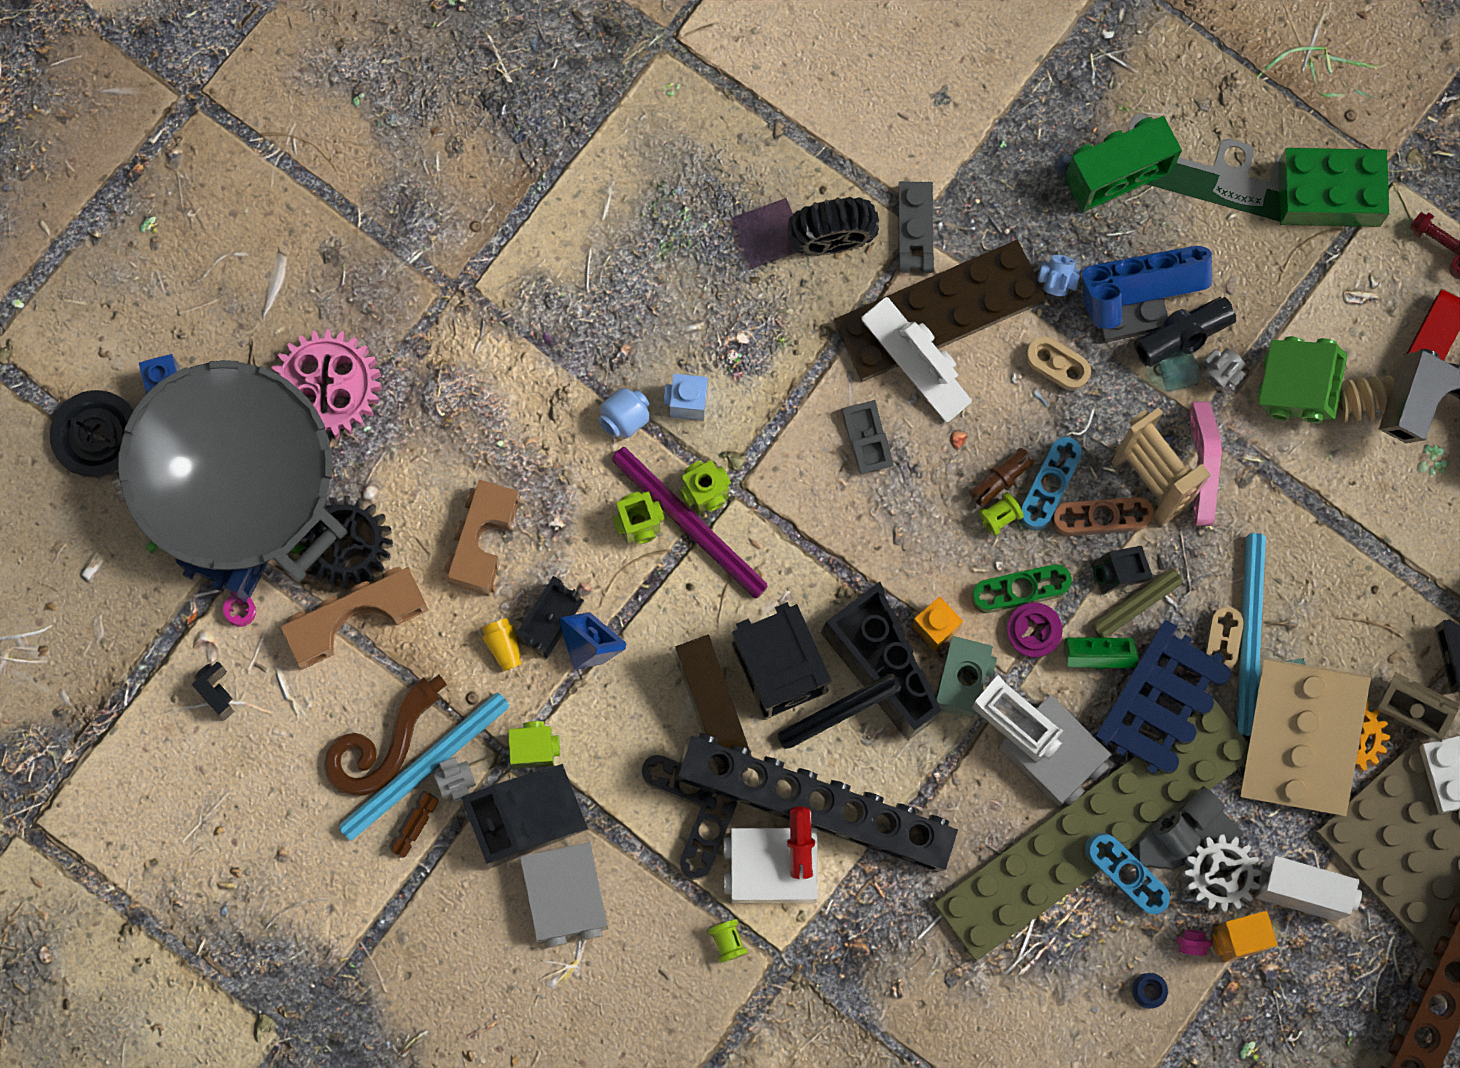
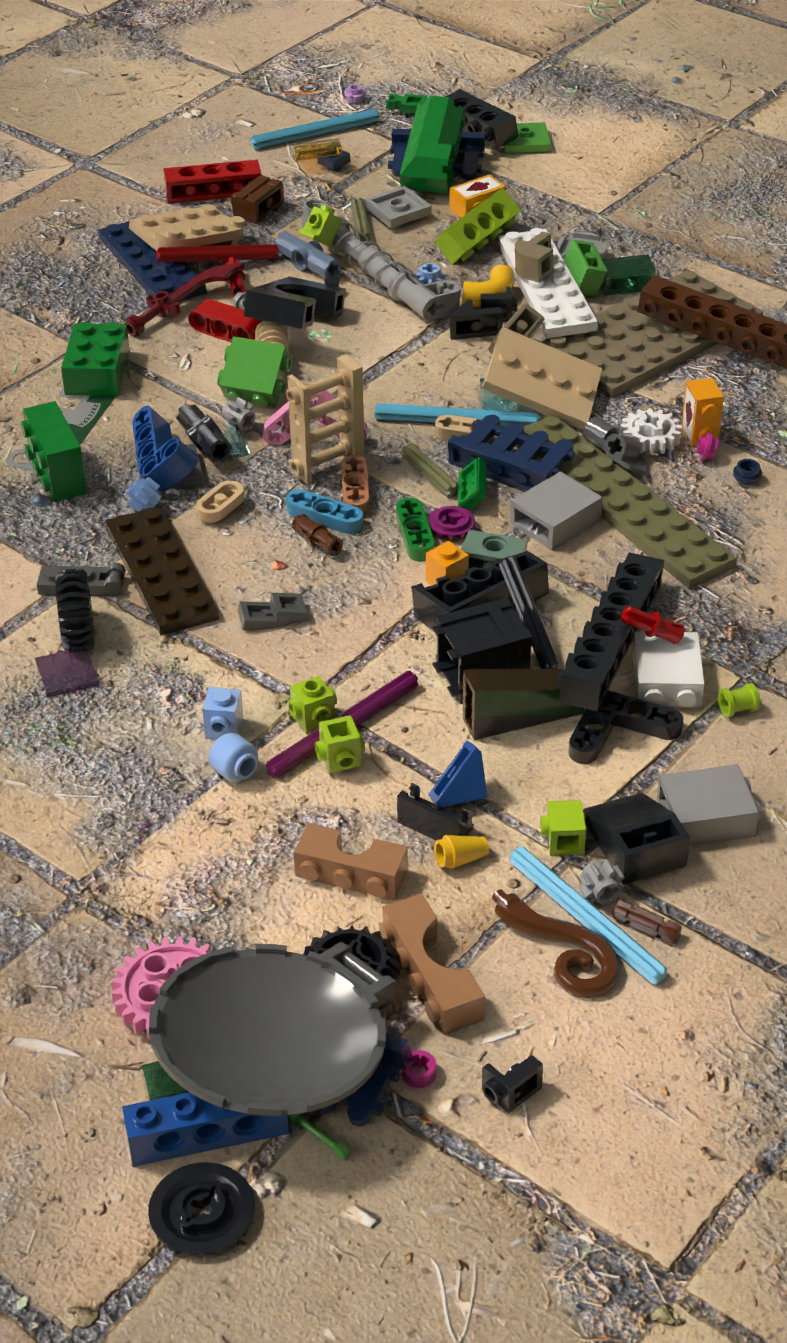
camera: 85 degrees left, 35 degrees down
white bracket [861,297,972,422] -> none
white window [972,675,1063,762] -> none
lime bush [978,492,1024,536] -> none
dark azure beam [1085,832,1170,914] -> none
black bracket [1091,545,1153,594] -> none
white brick [1254,856,1362,921] -> none

